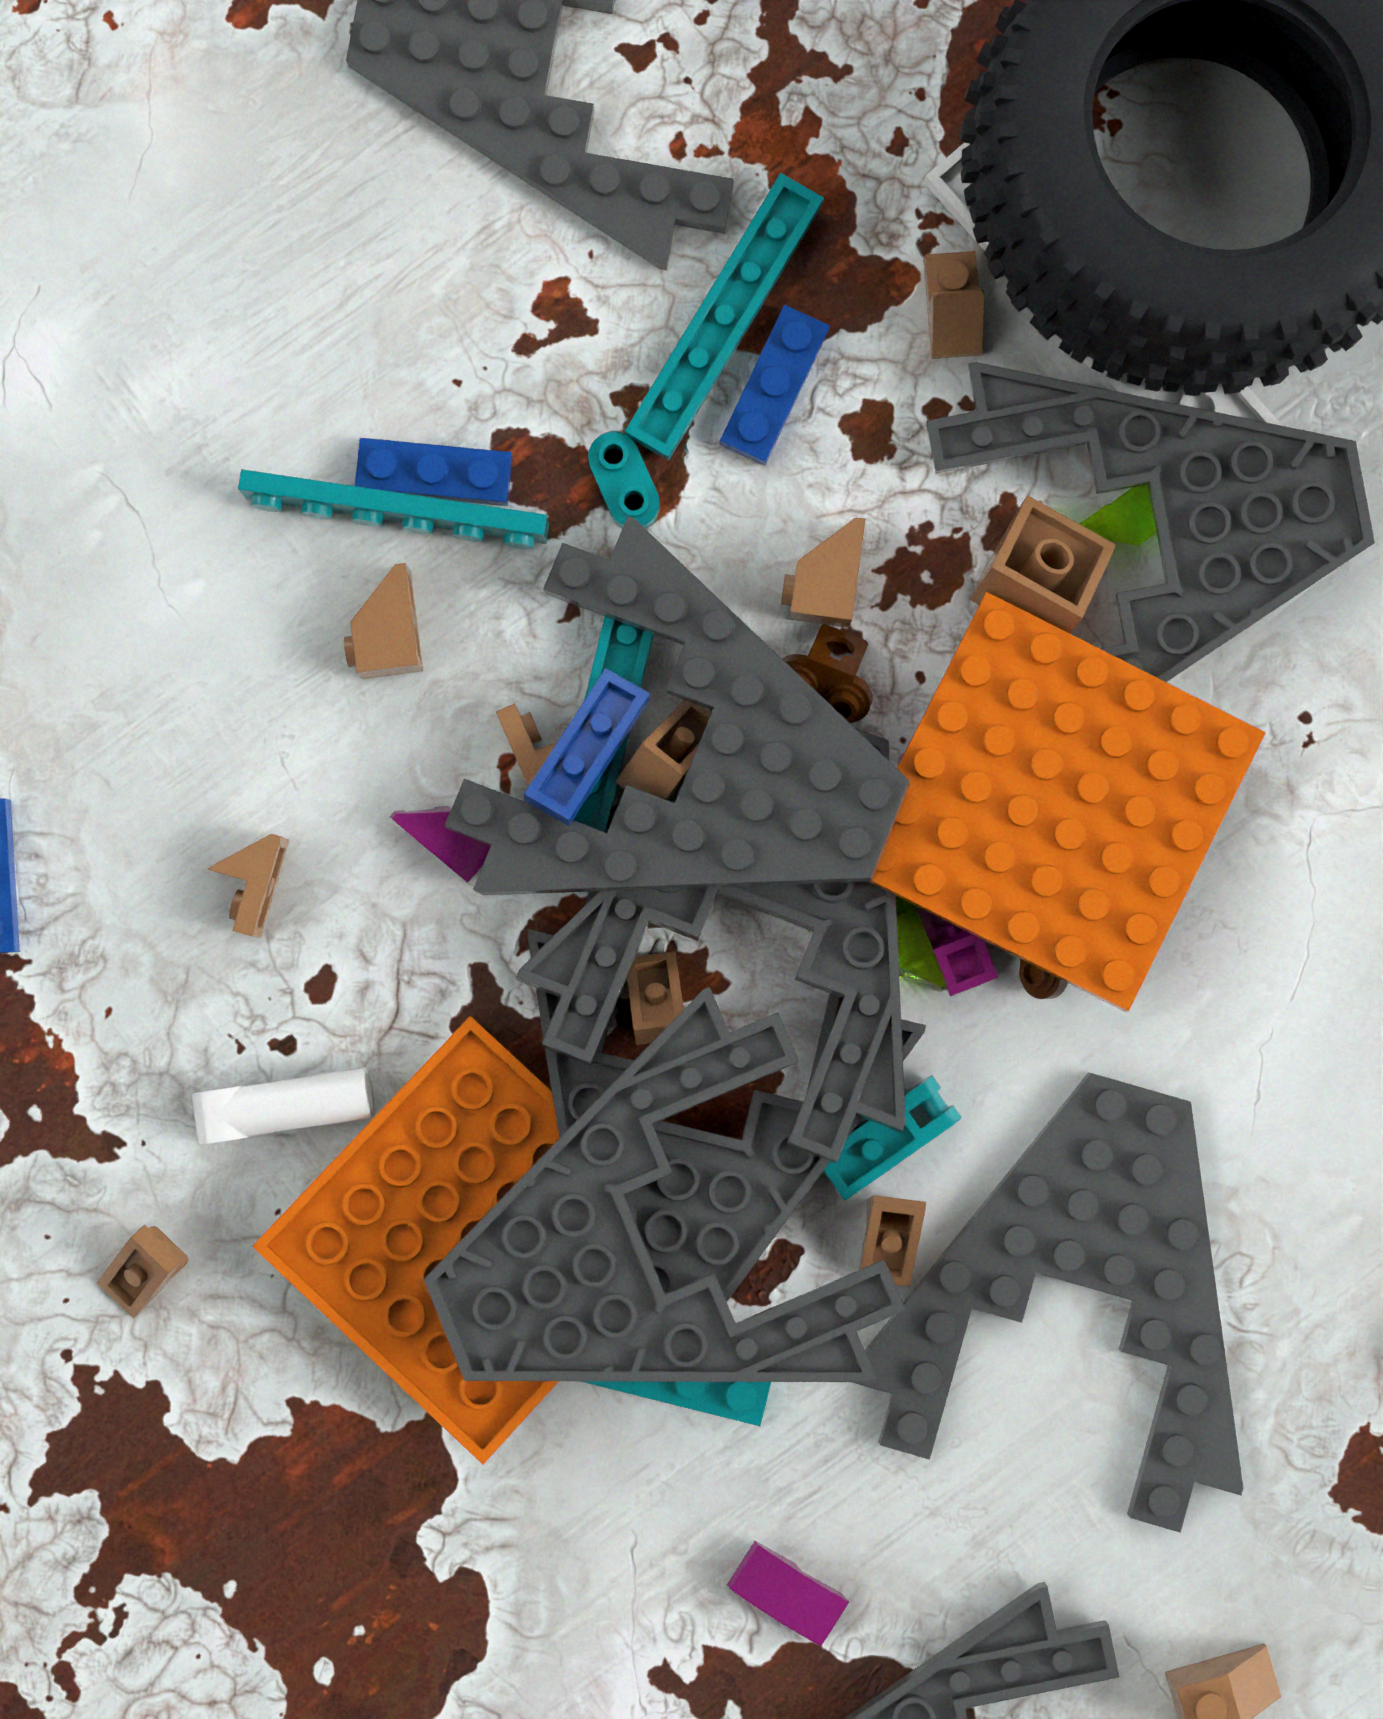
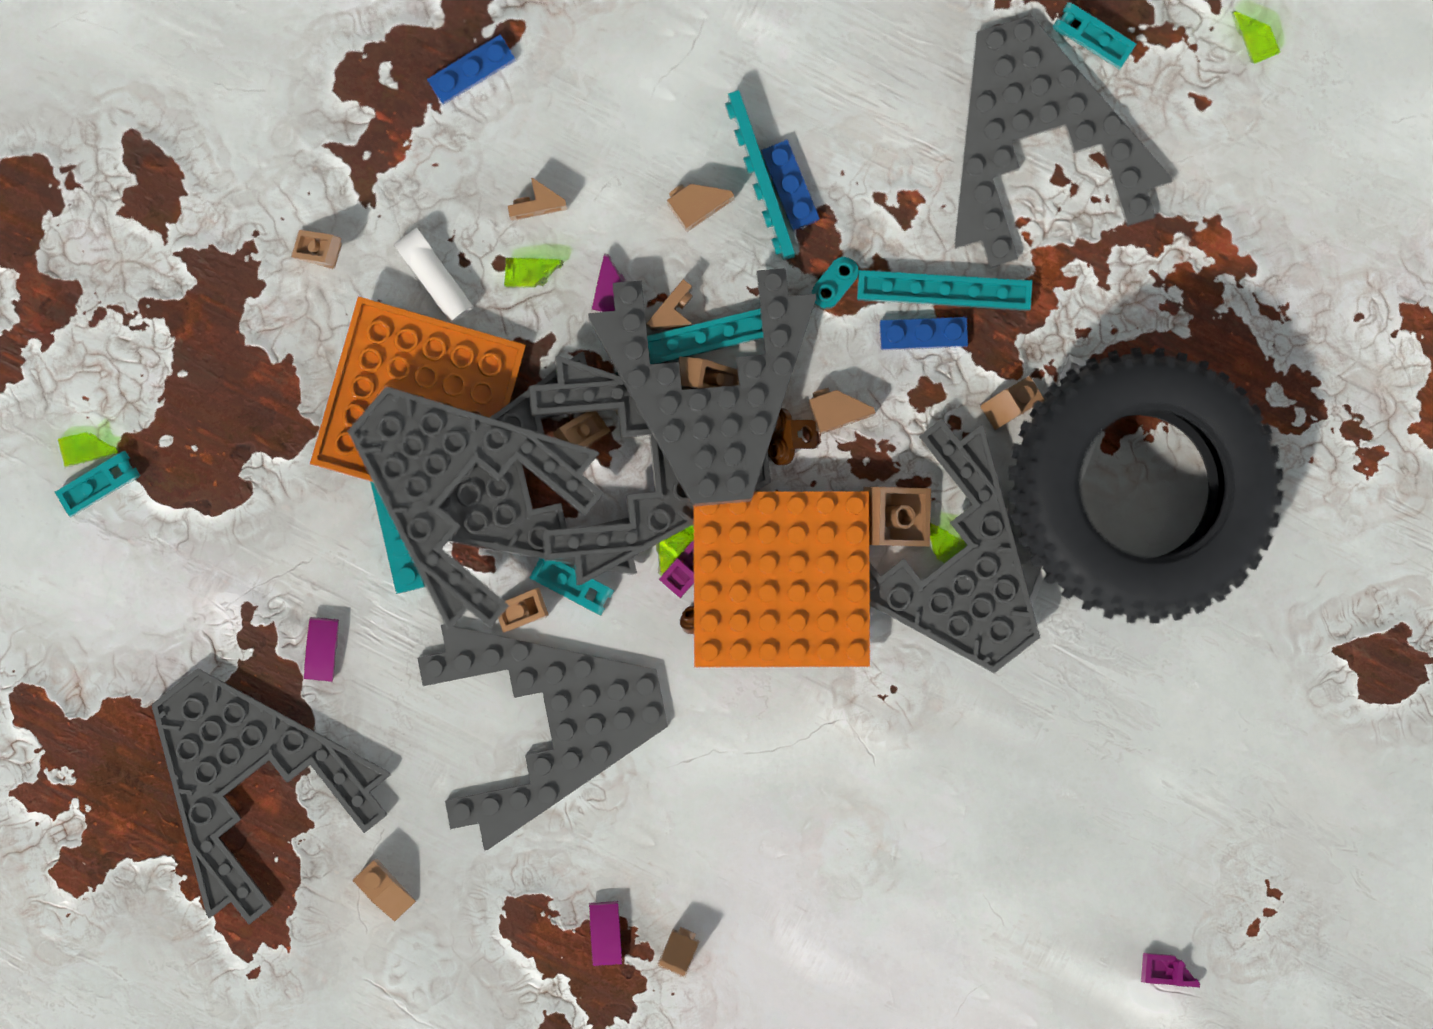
camera: 65 degrees right, 0 degrees up
blue plate [524,668,650,826] -> none
none -> clear neon green slope [504,258,564,288]

